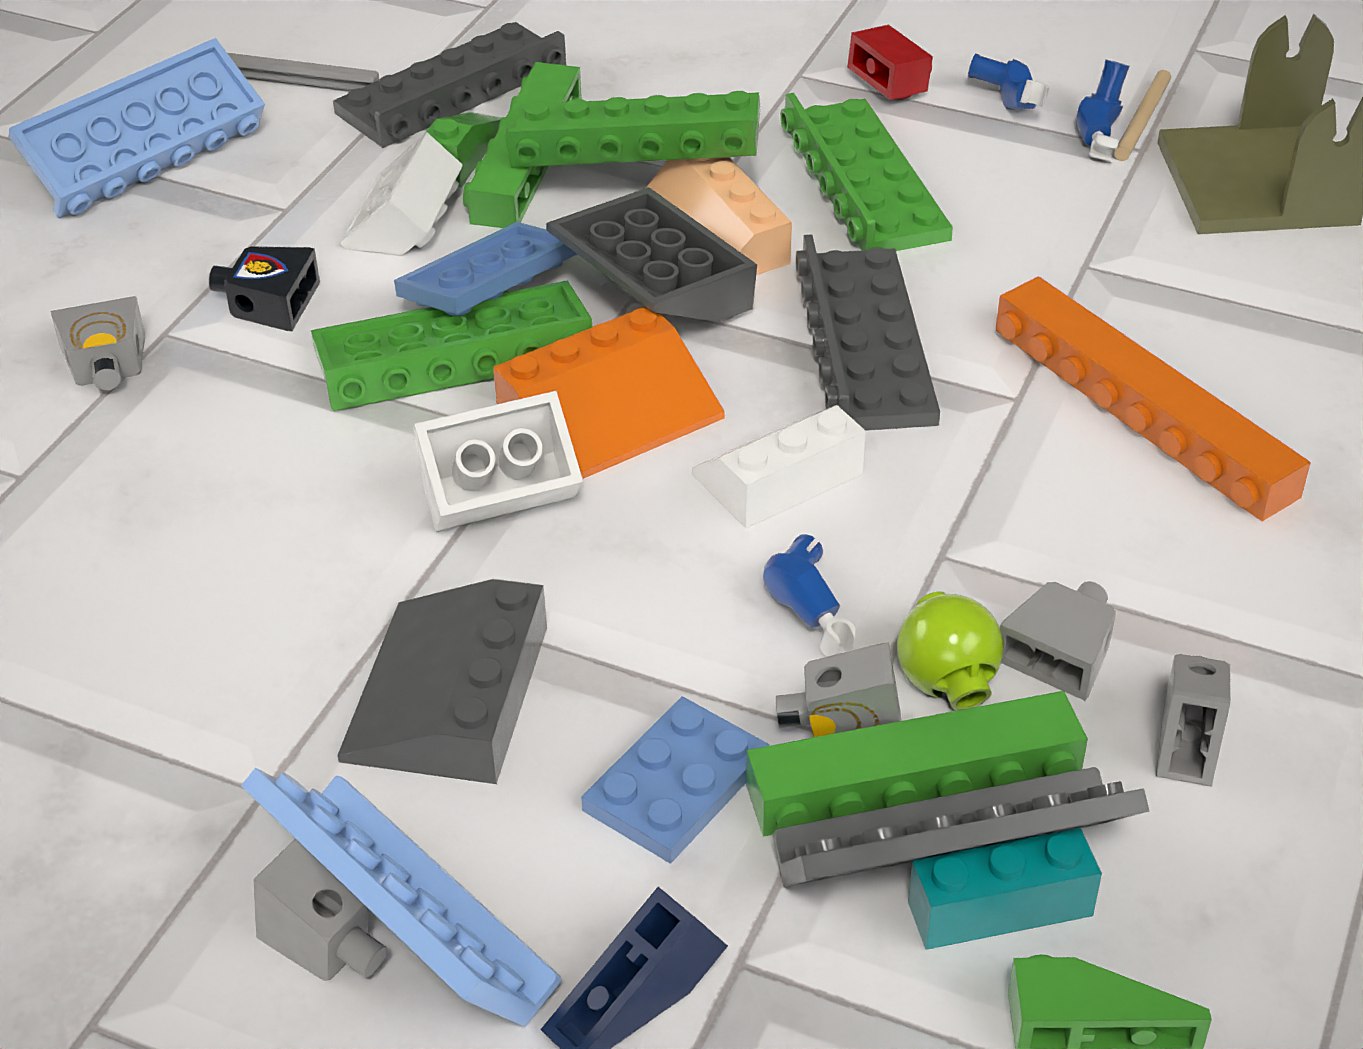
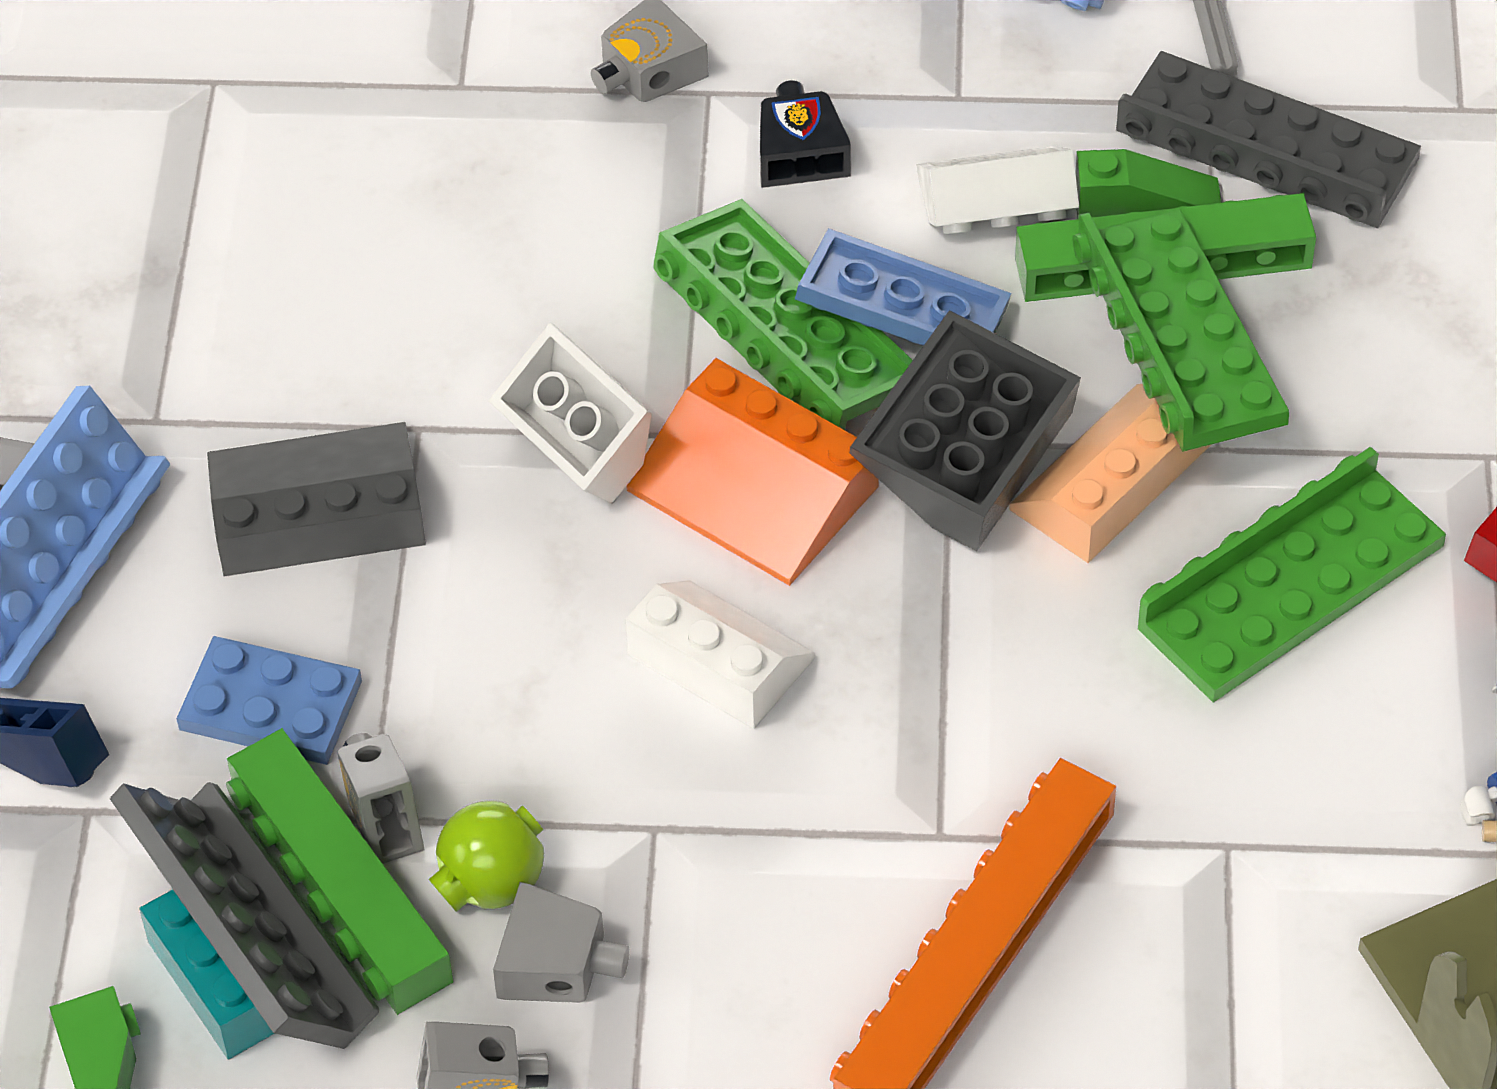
camera: 70 degrees right, 10 degrees up
blue arm [763,534,856,657] -> none
dark grey bracket [796,234,940,431] -> none

